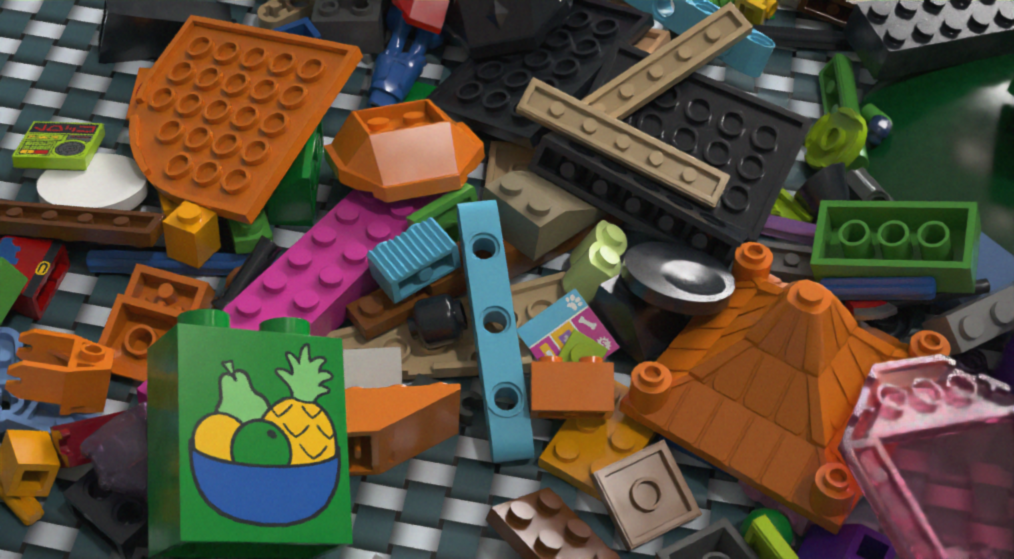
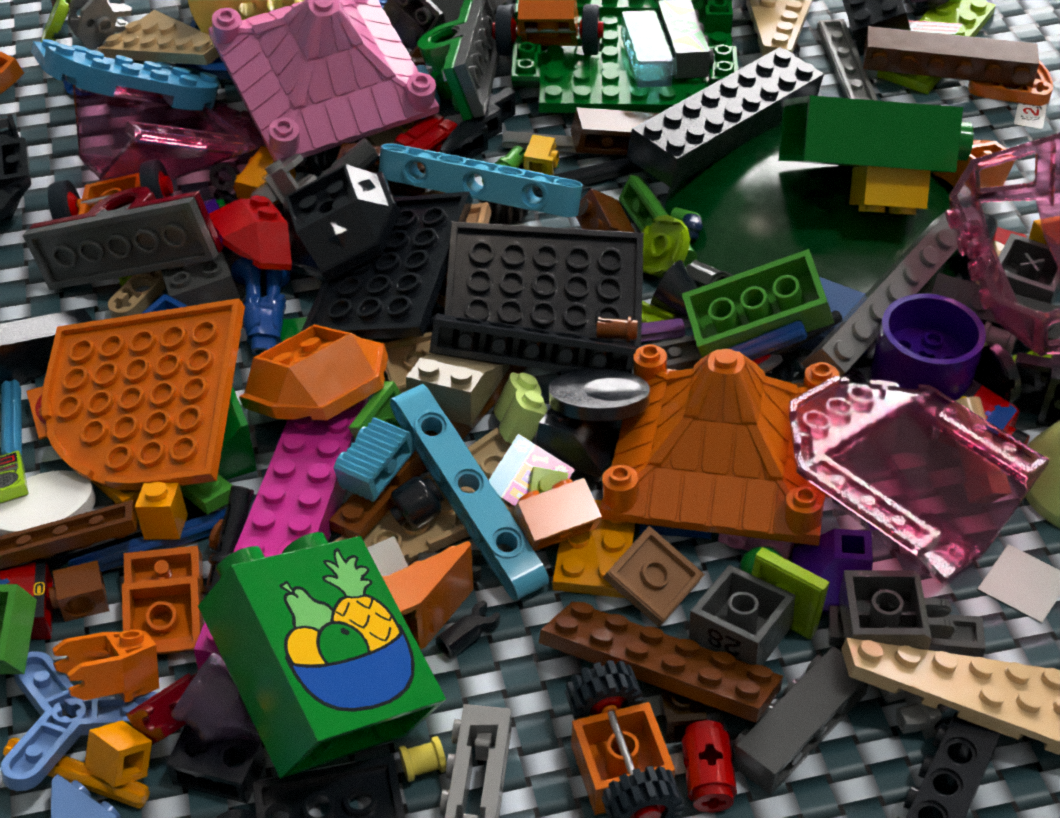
camera: 20 degrees left, 5 degrees down
tan tile [516,77,730,211] -> none
tan plate [581,1,753,121] -> none
none -> dark azure axle [1,379,22,456]
none -> dark orange brick [48,560,110,622]
none -> black bar [435,600,500,659]
none -> reddish brown brick [576,188,635,232]
none -> dark orange pin [597,316,638,343]

